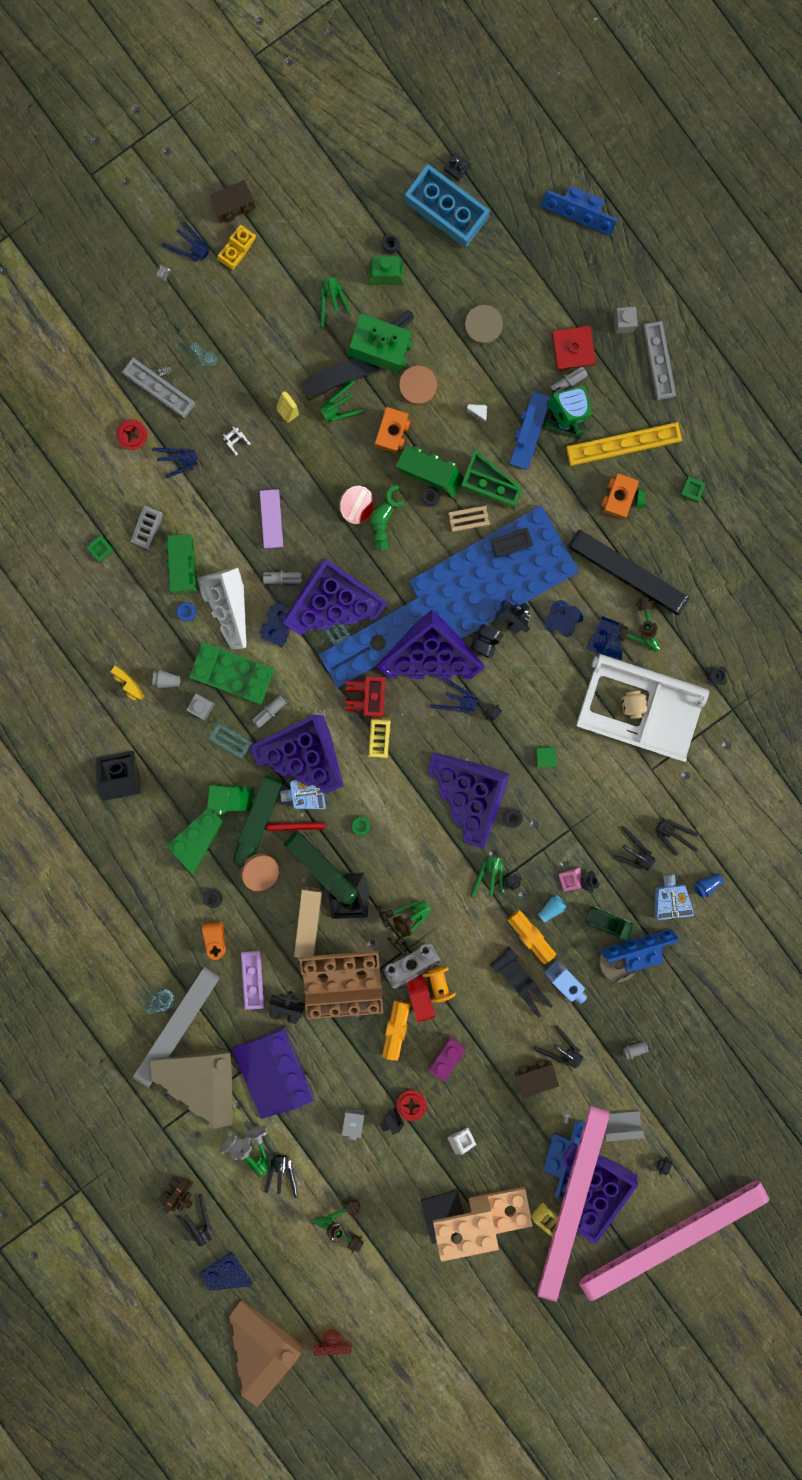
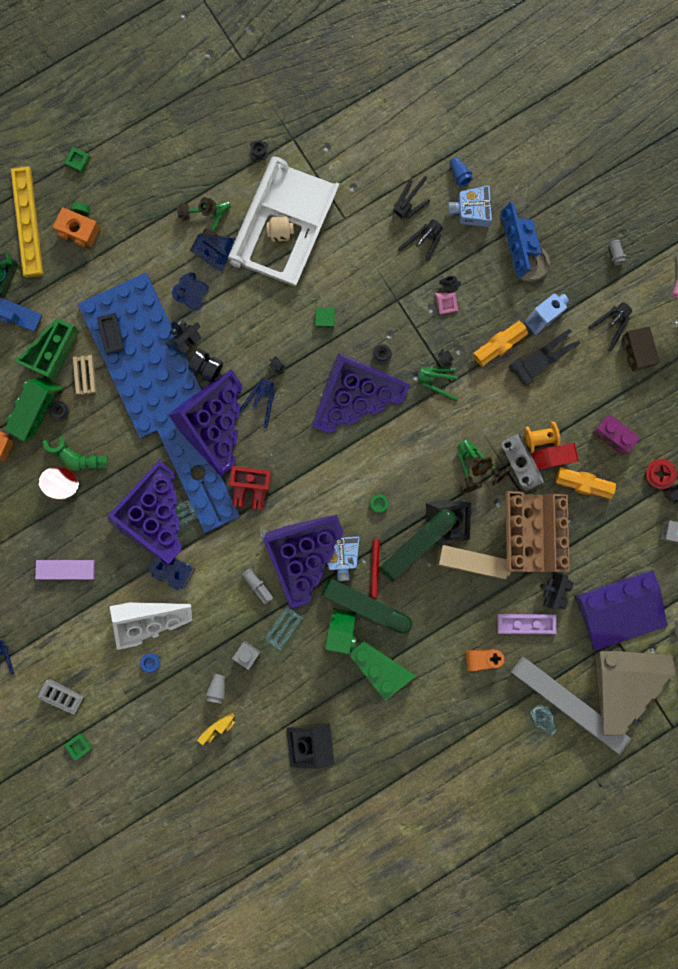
camera: 80 degrees left, 5 degrees down
green wedge [165,534,198,595] -> none
green piece [189,642,276,705] -> none
black plate [203,889,223,908] -> none
nougat tile [240,853,279,891] -> none
light grey axle [263,570,302,586] -> none
light yellow slope [368,716,390,758] -> none
medium azure cone [538,895,567,923] -> none
black beam [568,530,690,615] -> none
dark green animal [585,906,634,941] -> none

